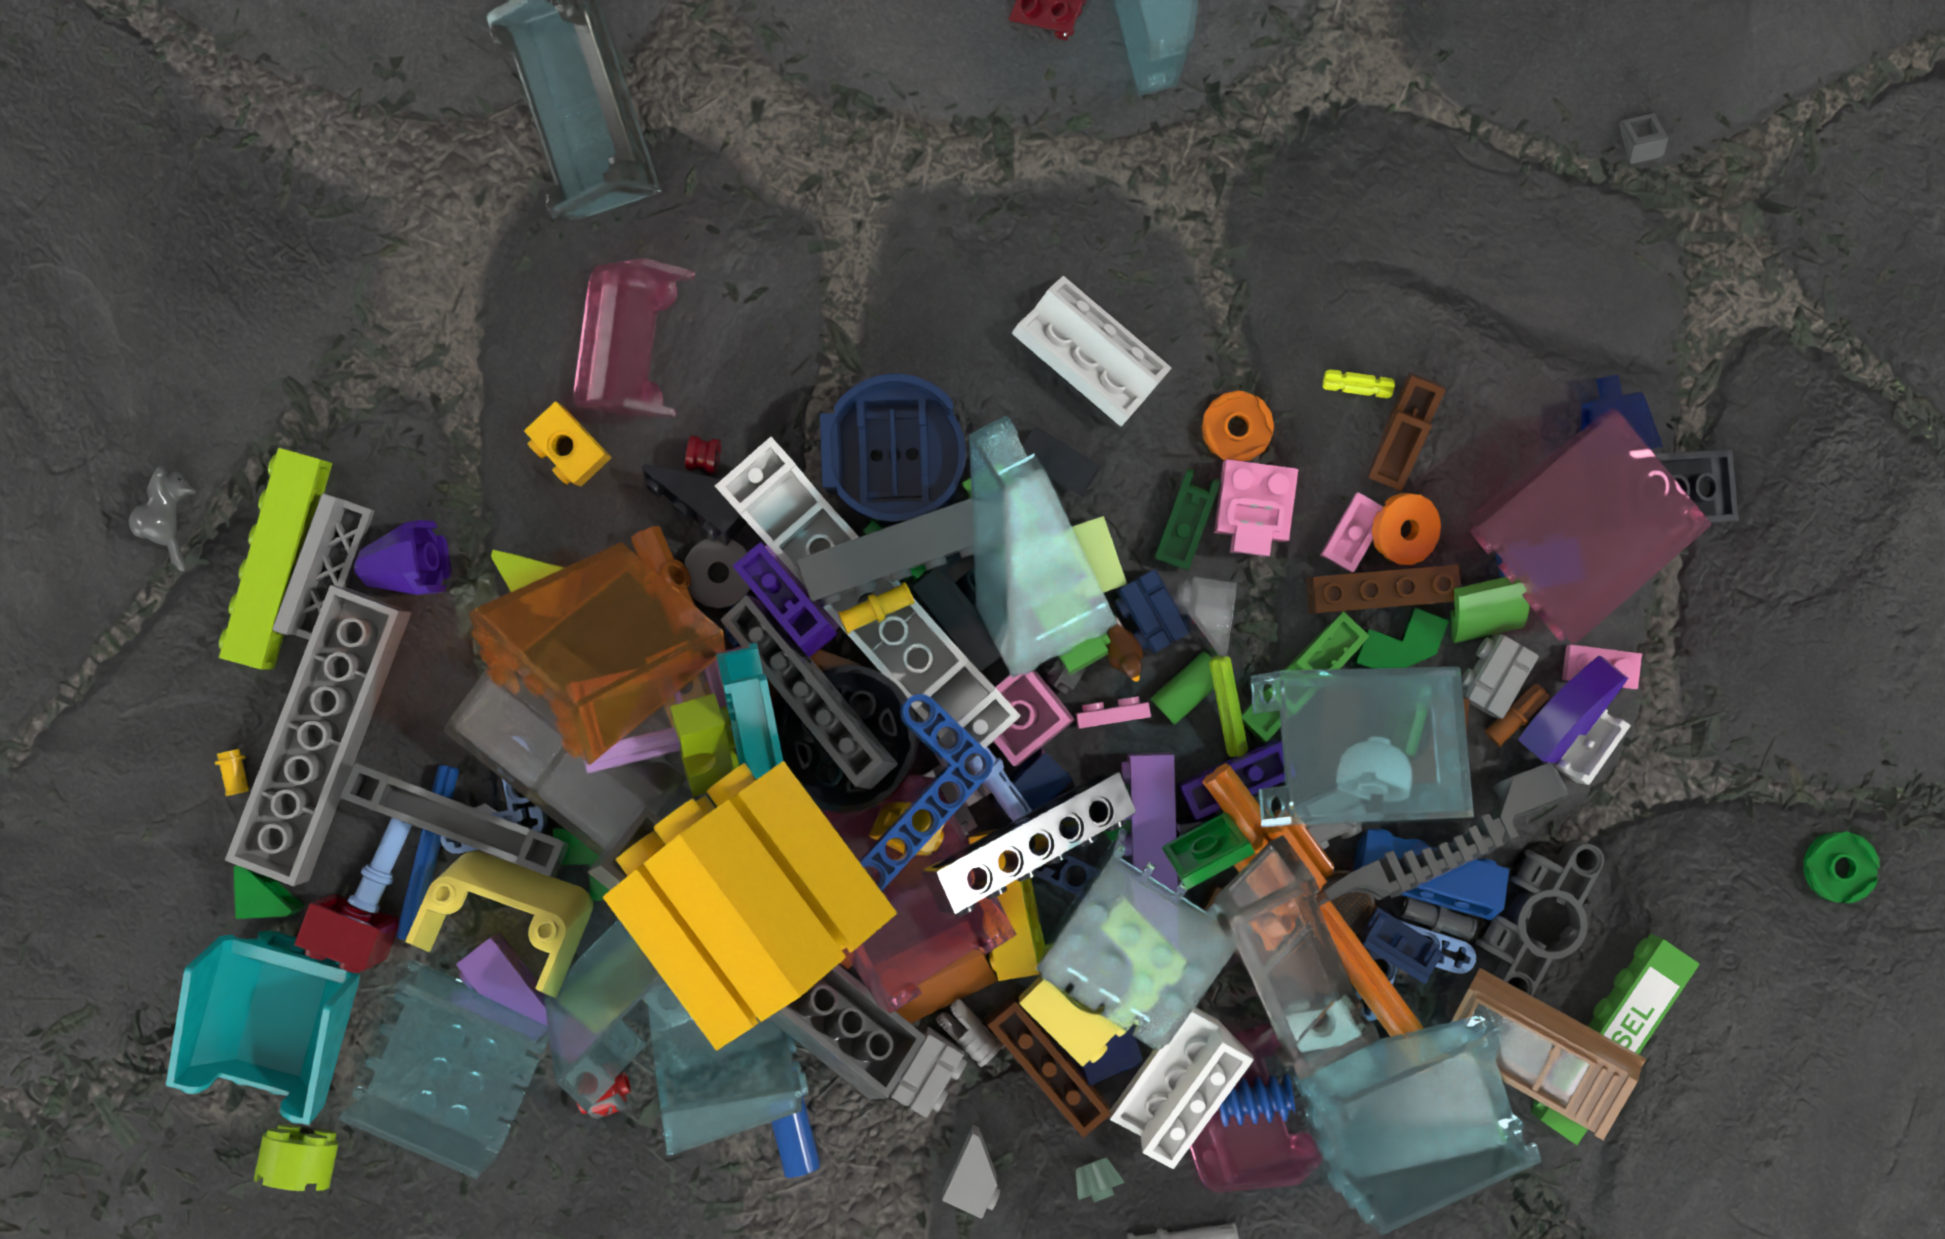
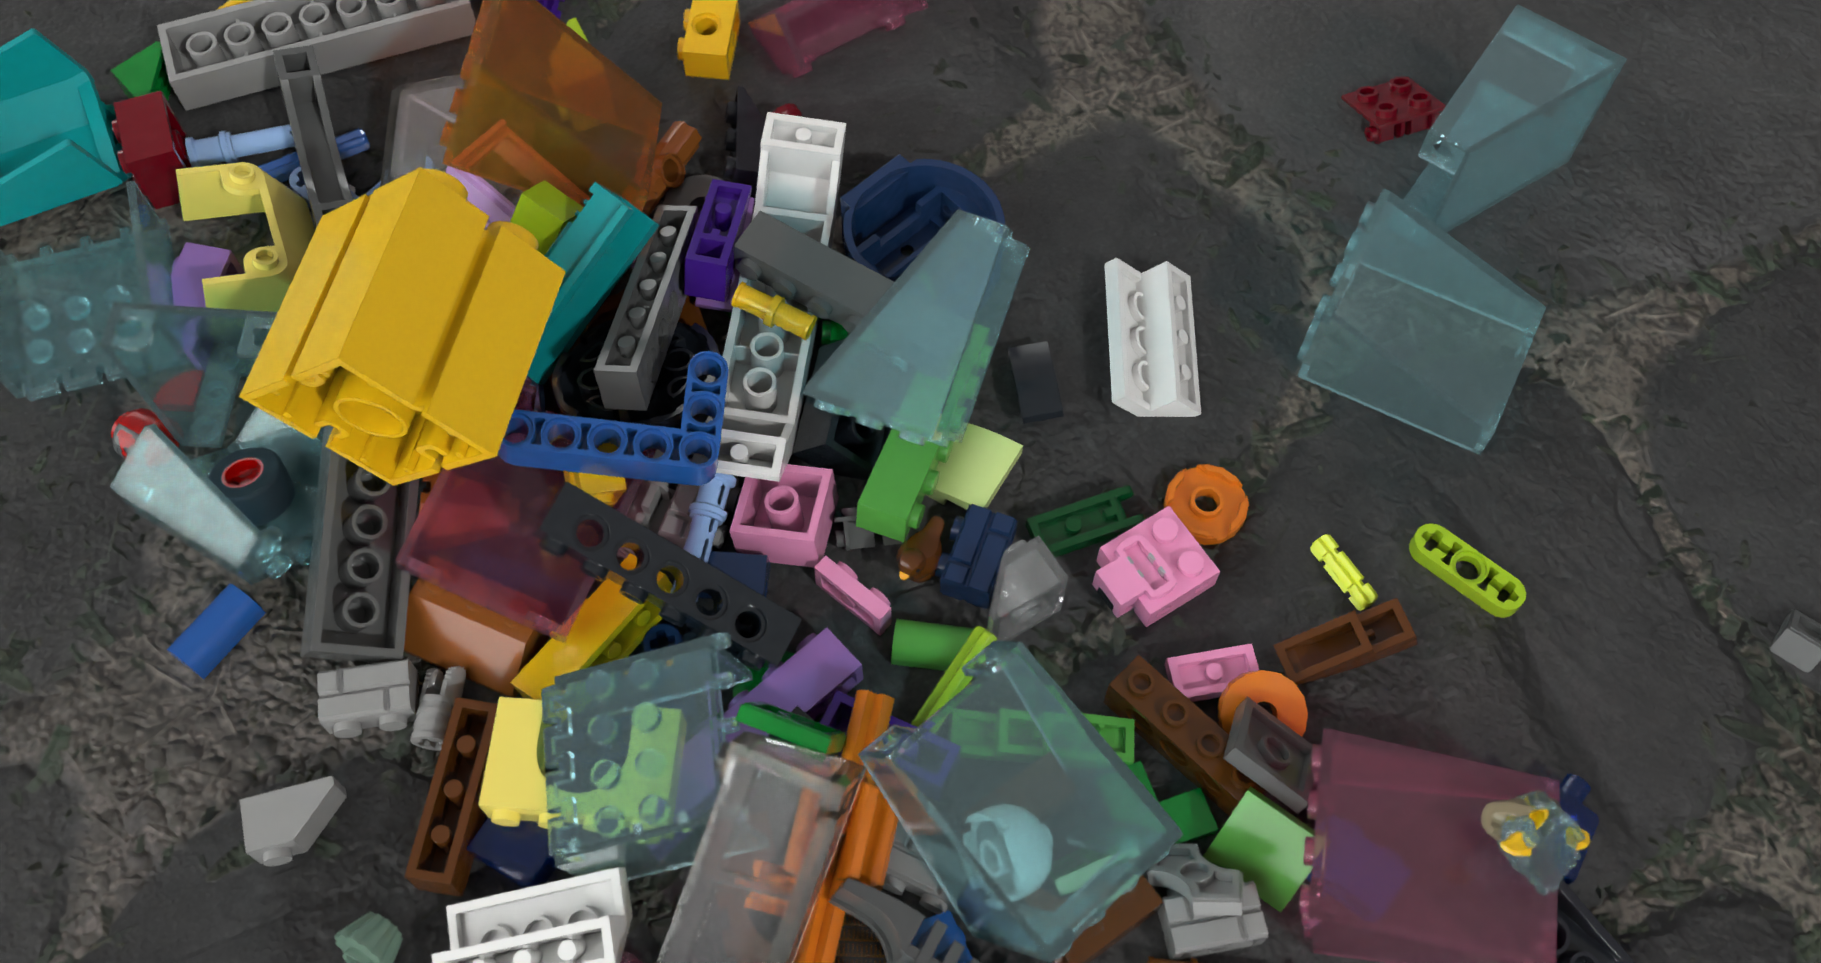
camera: 50 degrees right, 25 degrees down
none -> black wheel [206,447,295,528]
none -> light grey tile [1148,844,1244,916]
none -> dark grey tile [1223,696,1319,814]
none -> clear light blue windscreen [1296,188,1546,455]
none -> lime beam [1409,523,1526,618]
none -> clear light blue hair [1481,790,1590,896]

